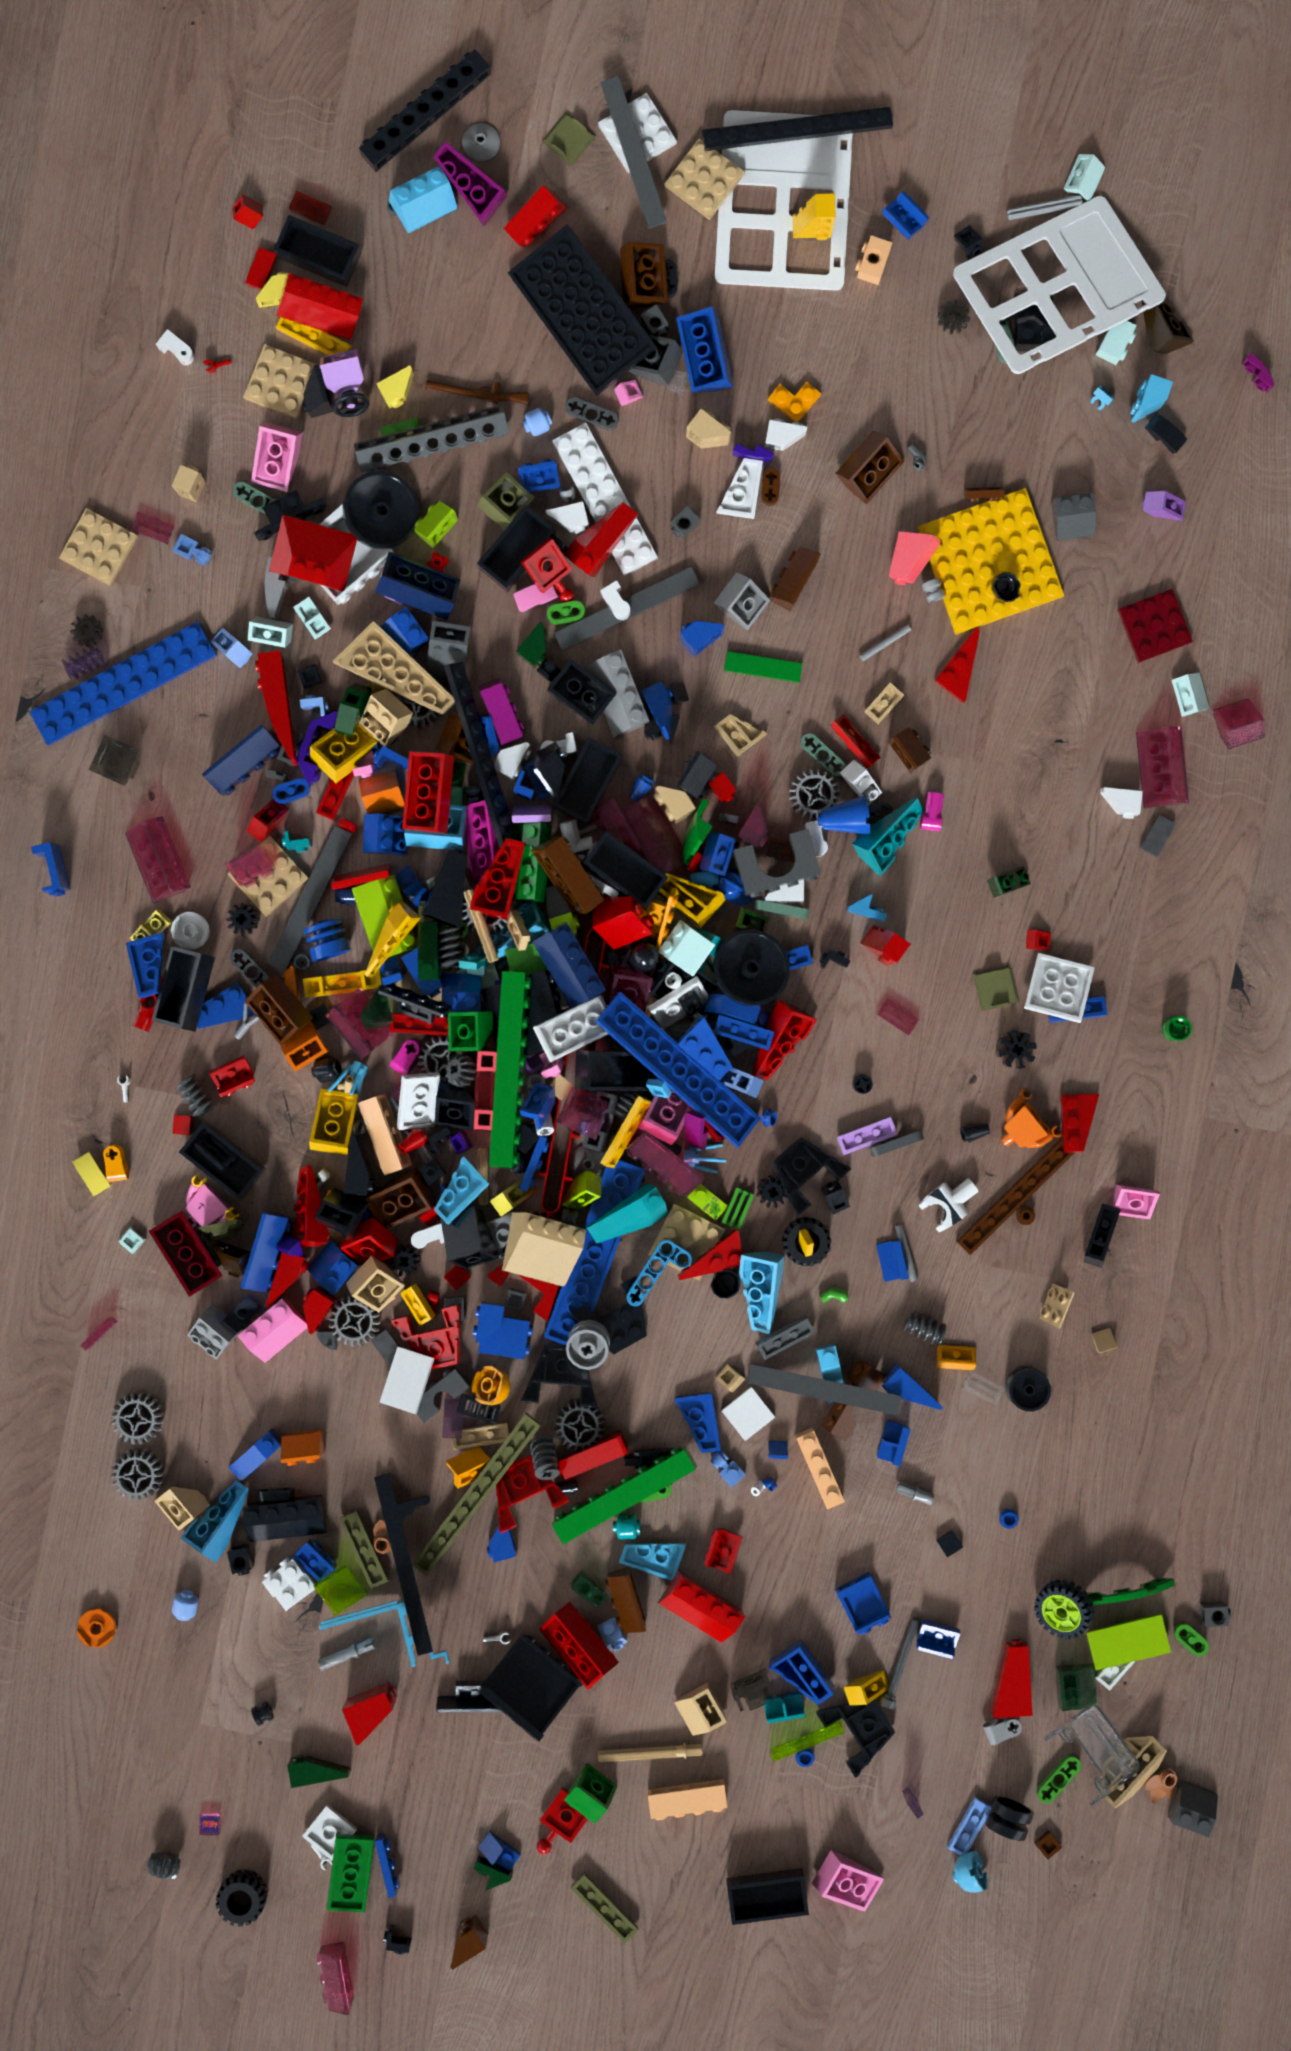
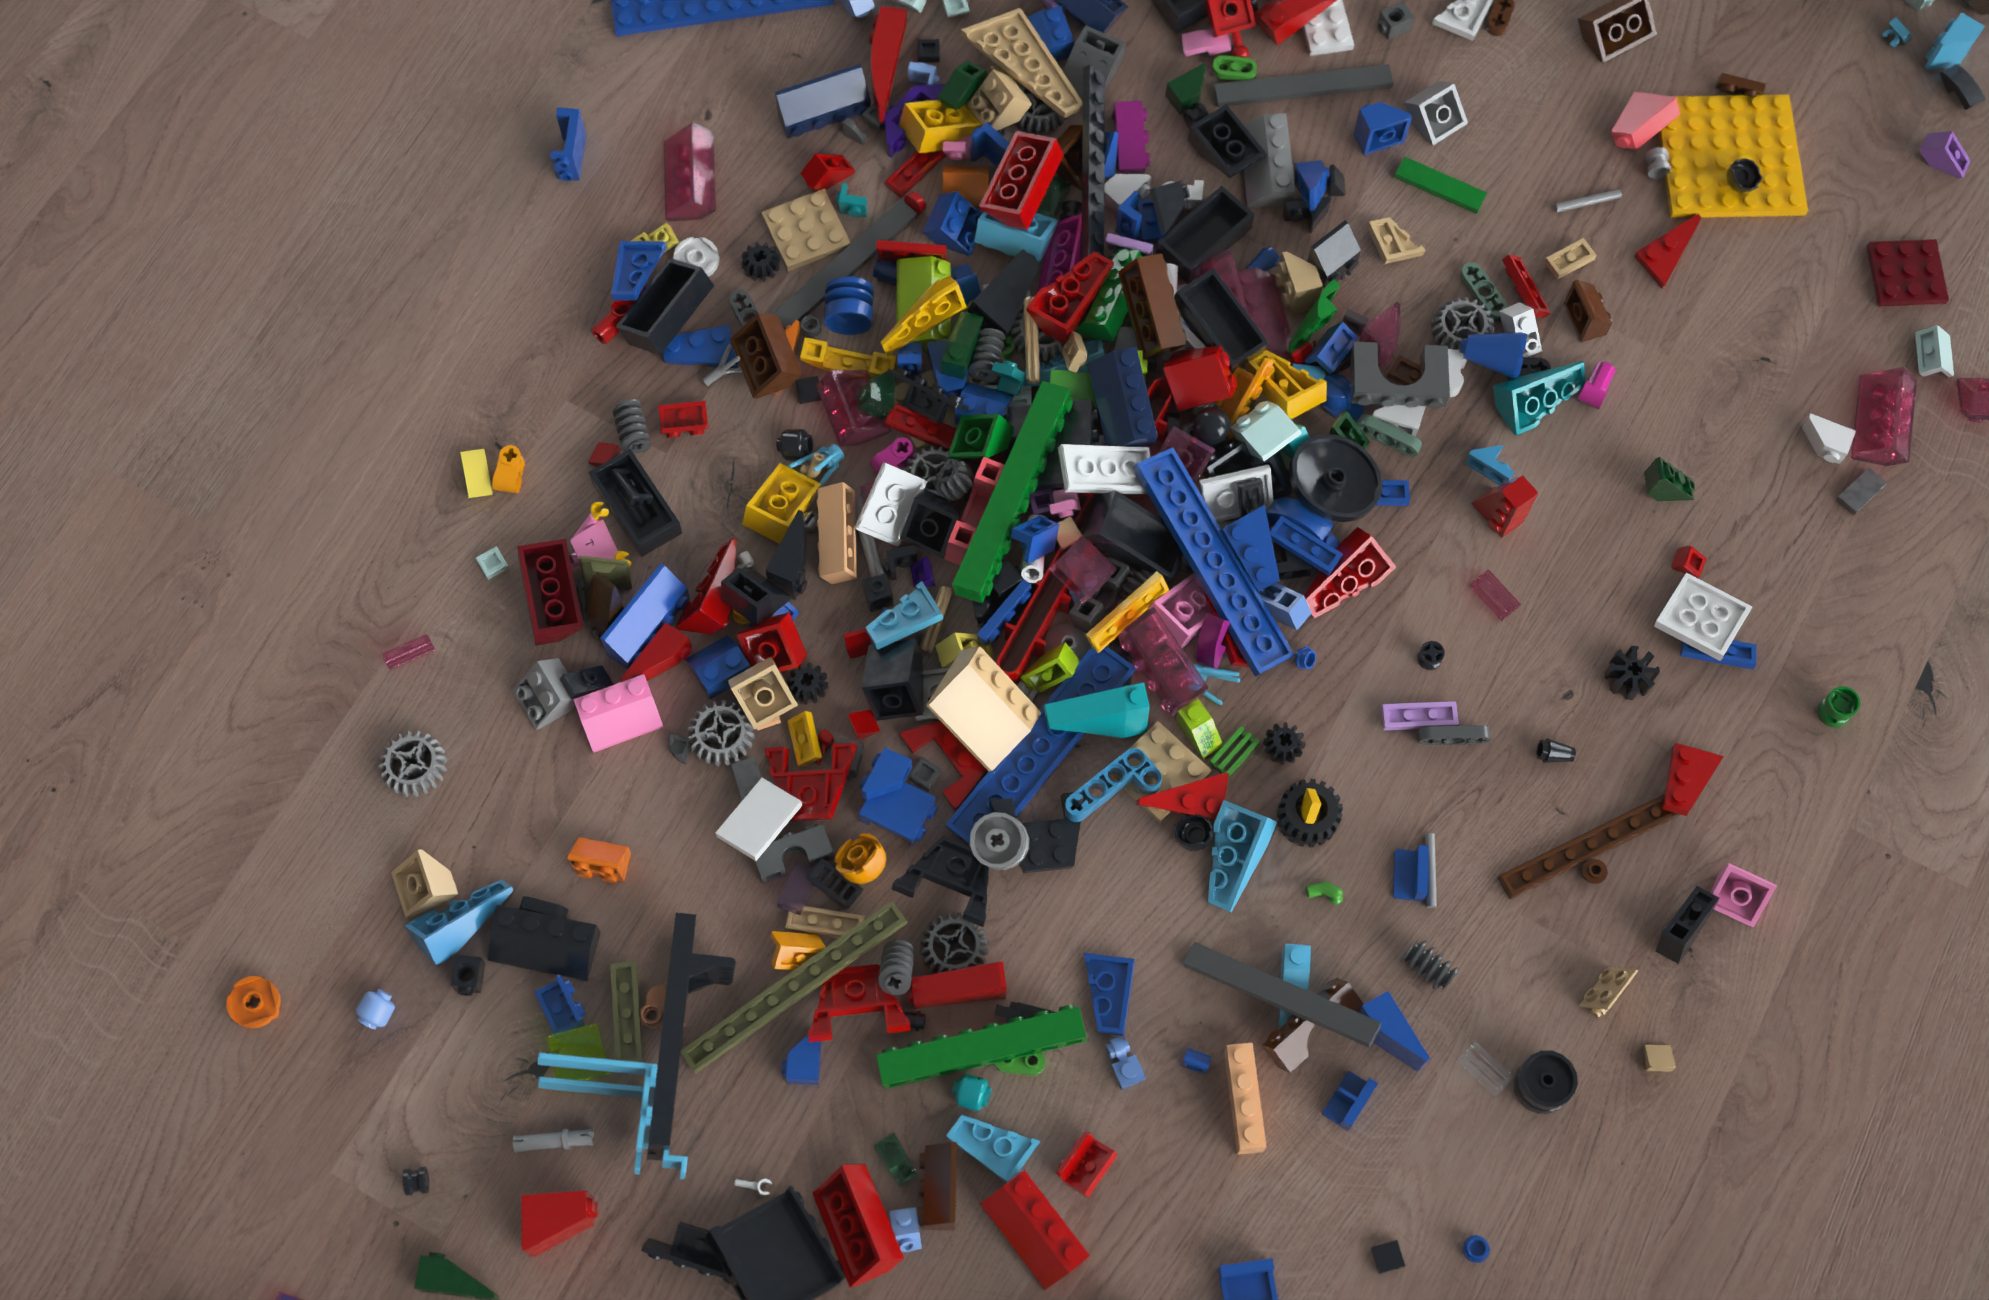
camera: 15 degrees right, 20 degrees down
clear smoke panel [89,735,141,786] -> none
light grey gear [111,1448,164,1501] -> none
white hand [117,1075,131,1102] -> none
clear pink slope [225,845,276,888] -> none
blue slope [228,1429,281,1482] -> none
white plate [262,1557,318,1611] -> none
blue plate [272,778,311,804] -> none
dark purple slope [276,1236,303,1257] -> none
orange slope [280,1021,330,1072] -> none
red slope [303,1286,338,1335] -> none
reddish brown slope [363,1167,436,1229] -> none
red cone [398,1128,427,1154] -> none
white leg [411,1223,444,1249] -> none
white leg [600,580,630,620] -> none
medium azure plate [646,1079,672,1098] -> none
white hinge [665,972,683,989] -> none
red brick [707,772,737,803] -> none
tan slope [716,1364,745,1393] -> none
white tile [721,1387,775,1441] -> none
arm [751,1477,778,1496] -> none
dark grey plate [755,1315,815,1360] -> none
reddish brown slope [769,547,821,611] -> none
black wing [772,1137,851,1217] -> none
black bracket [819,950,850,969] -> none
black bracket [821,1180,850,1215] -> none
light grey axle [896,1481,935,1505] -> none
dark grey arm [907,443,926,471] -> none
white connector [918,1178,979,1232] -> none
light orange slope [936,1345,976,1370] -> none
olive piece [973,966,1019,1011] -> none
orange torso [1001,1088,1062,1148] -> none
dark grey slope [1051,493,1096,541] -> none

